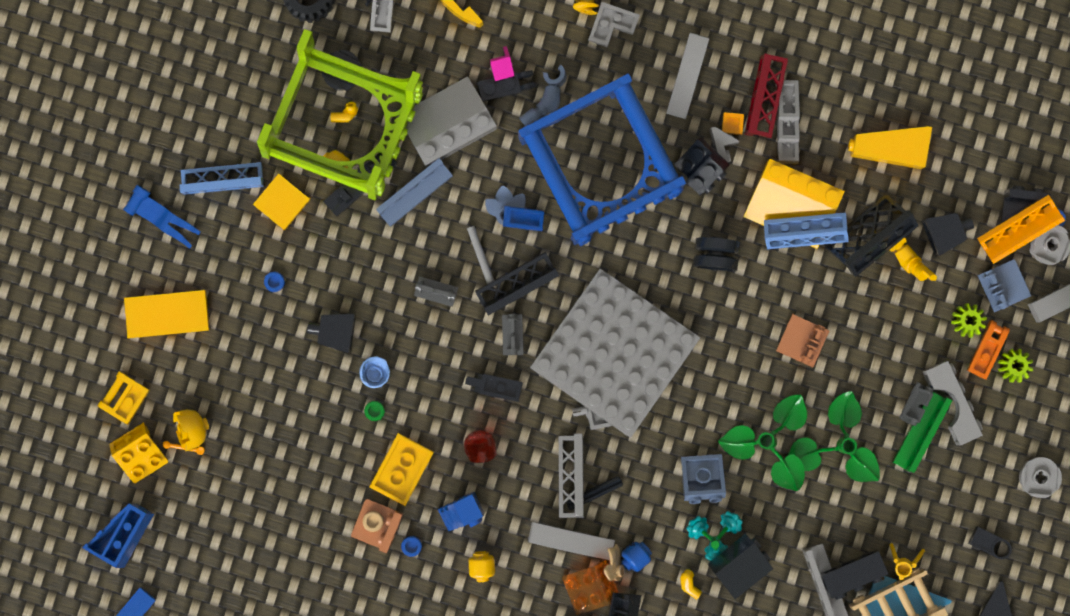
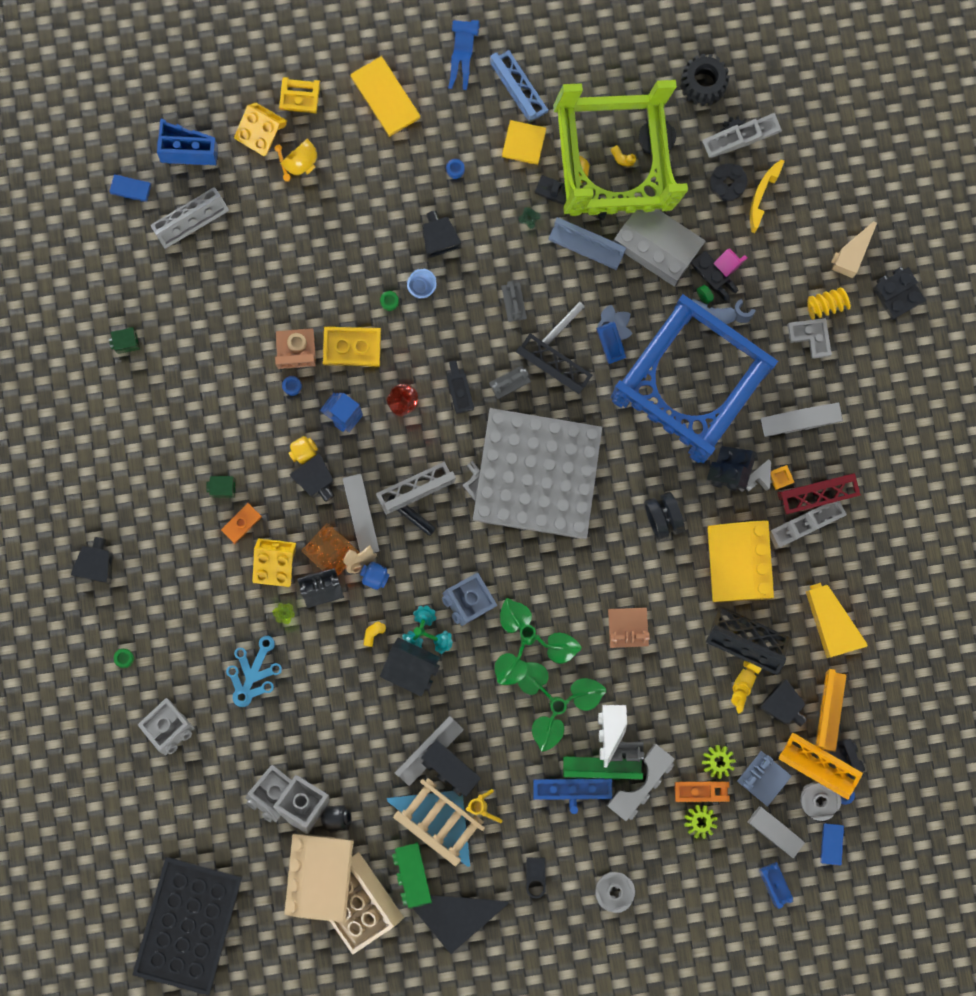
camera: 60 degrees right, 5 degrees down
medium blue fence [764,213,849,249] -> none
none -> light grey fence [150,187,229,249]
none -> black torso [289,453,335,502]
none -> clear green plate [518,207,540,229]
none -> blue plate [533,779,612,814]
none -> white slope [598,705,627,767]
none -> green tile [697,285,714,304]
none -> black plate [709,163,748,201]
none -> light orange fence [815,669,847,752]

